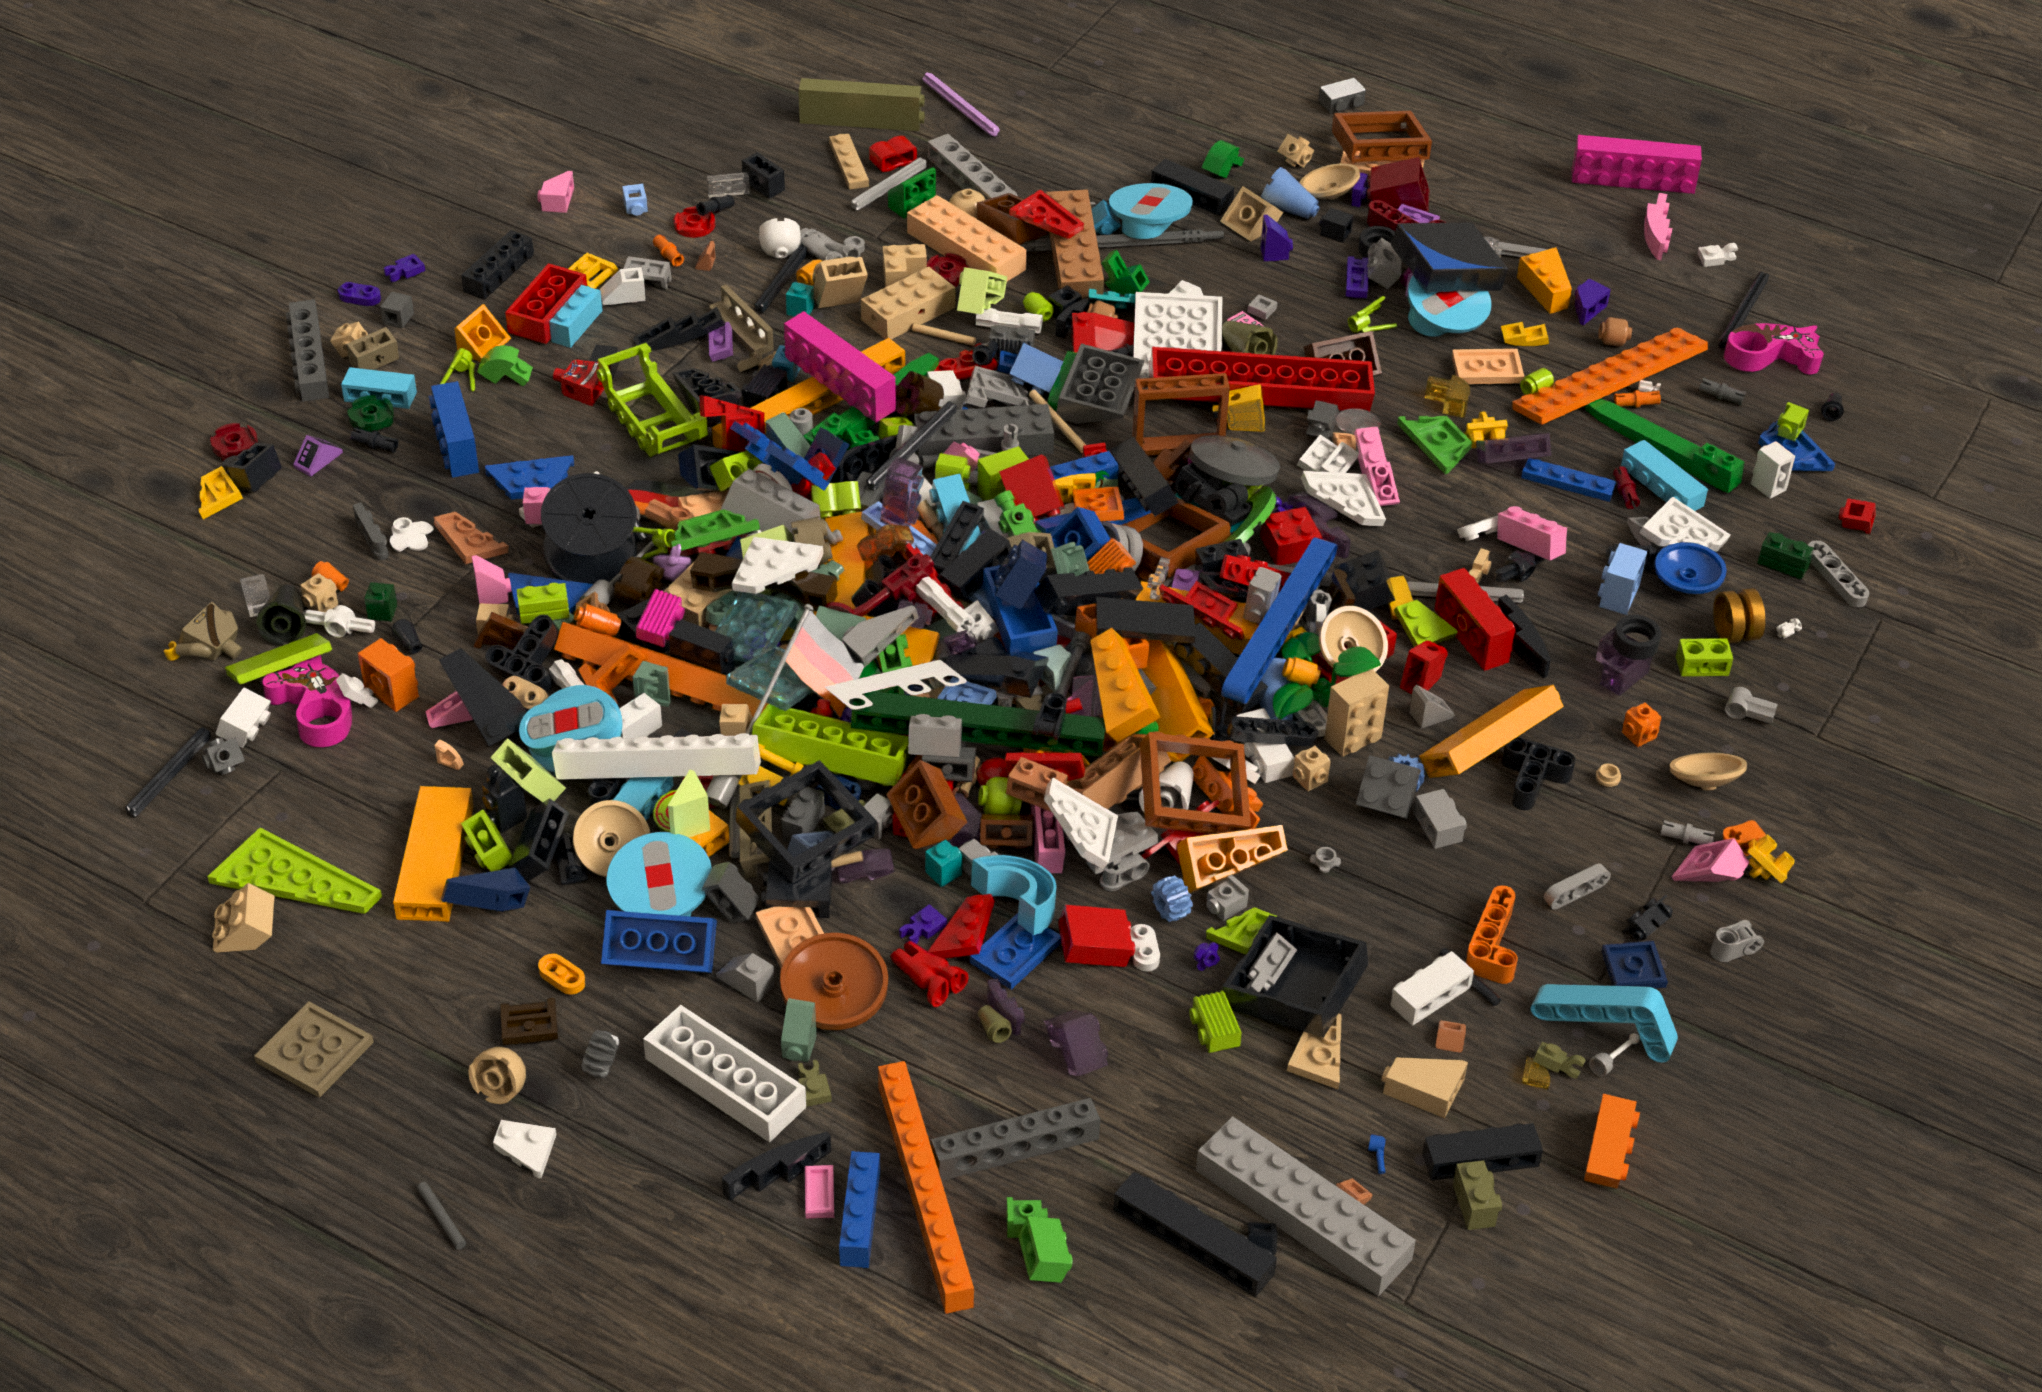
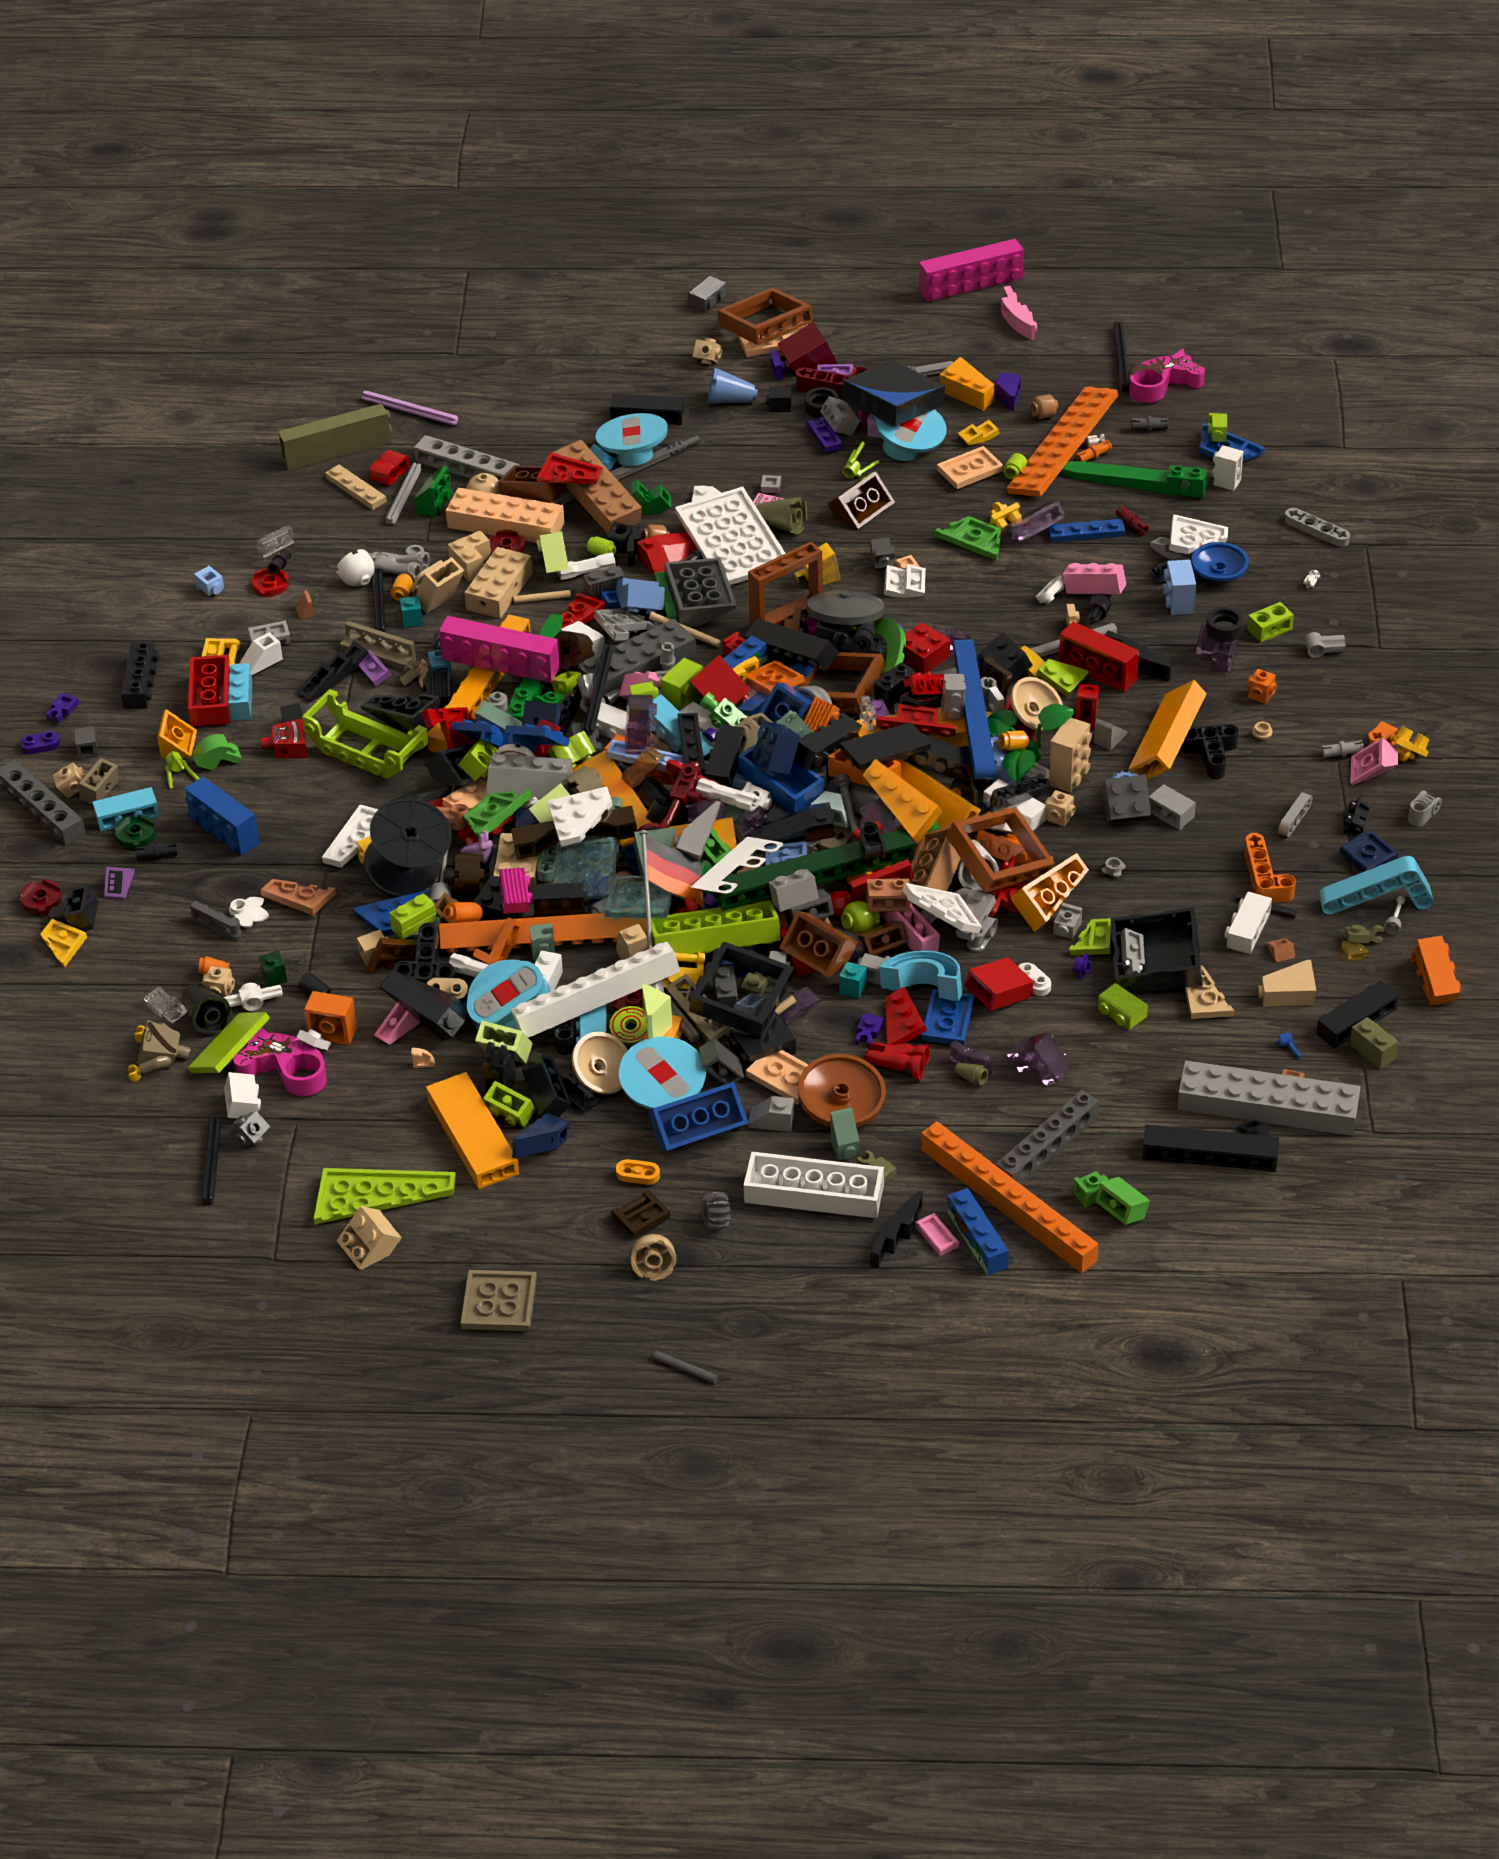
camera: 25 degrees left, 0 degrees up
bright pink slope [472,555,512,604] -> none
blue wing [485,455,574,500] -> none
white wing [493,1120,556,1178] -> none
bright pink slope [523,487,550,524] -> none
bright pink slope [537,171,574,213] -> none
lime plant [632,527,675,560] -> none
orange pin [653,235,684,267] -> none
black brick [741,152,785,199] -> none
black cone [972,341,999,366] -> none
teal wing [1089,289,1136,310] -> none
red brick [1149,347,1375,412] -> none
medium blue gear [1151,875,1193,922] -> none
green brick [1202,140,1244,178] -> none
tan slope [1220,186,1283,241] -> none
dark purple slope [1260,215,1293,262] -> none
slope [1288,491,1337,524] -> none
tan dish [1299,163,1360,200] -> none
white plate [1301,471,1386,526] -> none
clear dish [1336,409,1381,435] -> none
bright pink slope [1354,427,1400,506] -> none
clear yellow brick [1425,375,1470,418] -> none
medium azure brick [1621,440,1708,511] -> none
tan dish [1670,753,1747,790] -> none
white plate [1698,243,1738,267] -> none
pearl gold wheel [1713,588,1765,643] -> none
dark green brick [1757,532,1814,579] -> none
black cone [1821,393,1844,421] -> none
red brick [1839,498,1876,534] -> none

